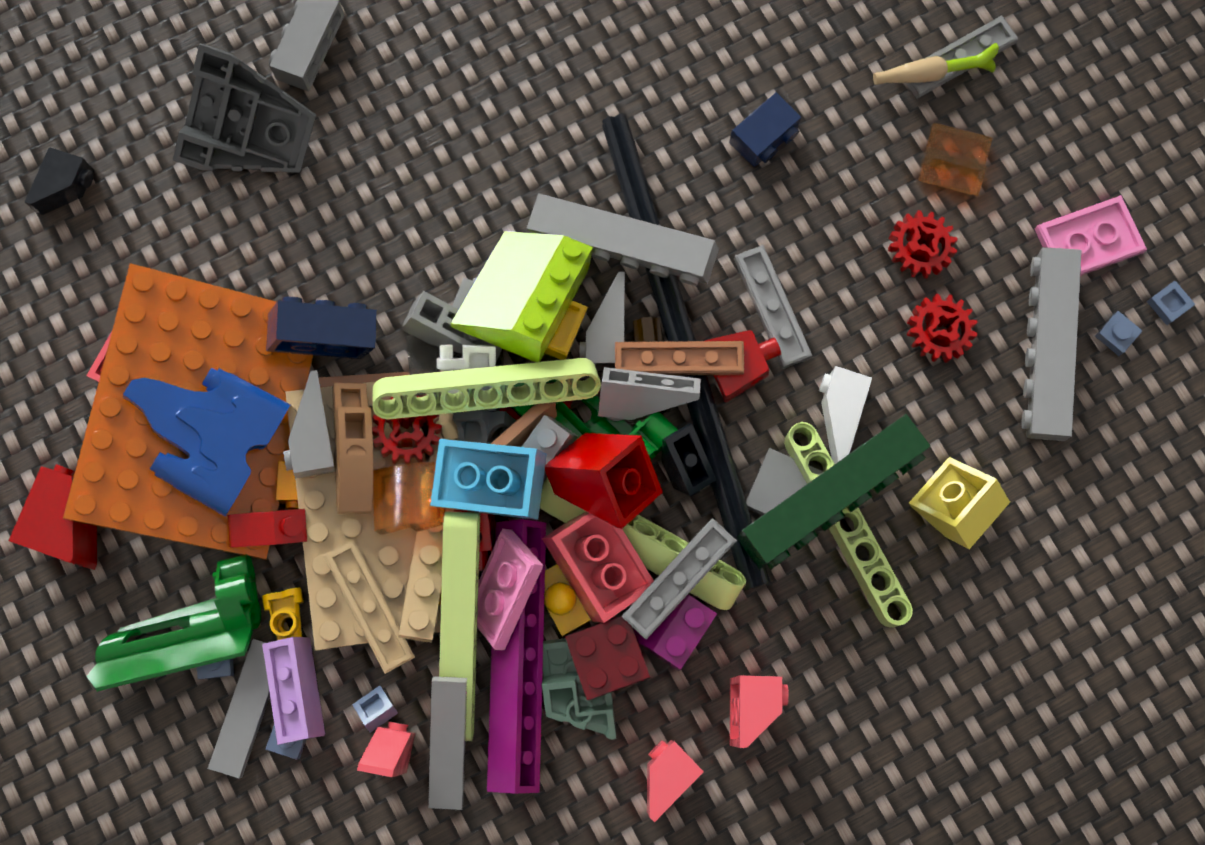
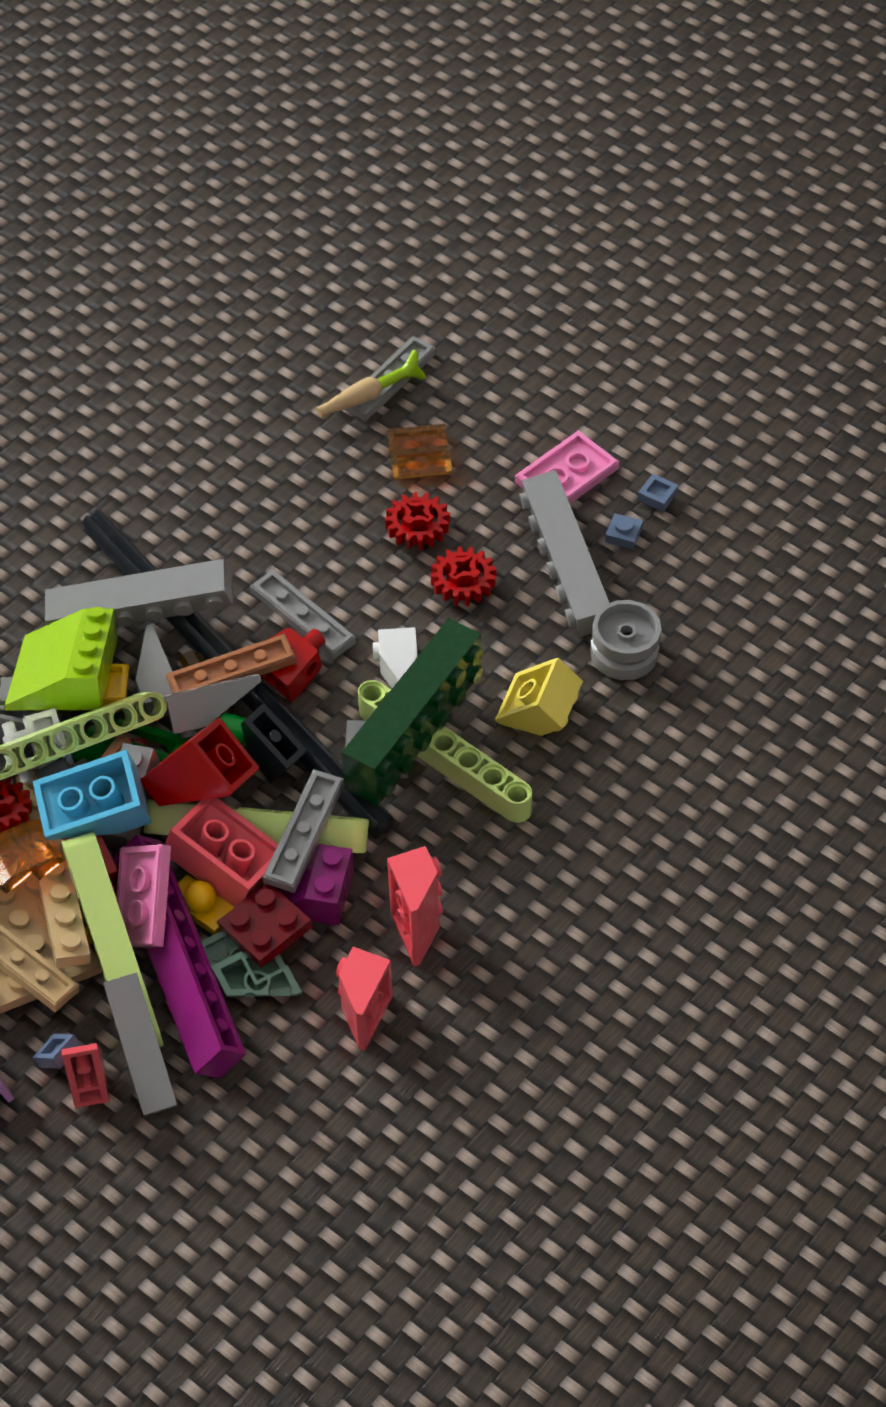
camera: 20 degrees left, 25 degrees down
dark blue brick [729,92,801,167] -> none
none -> light grey wheel [590,600,662,680]

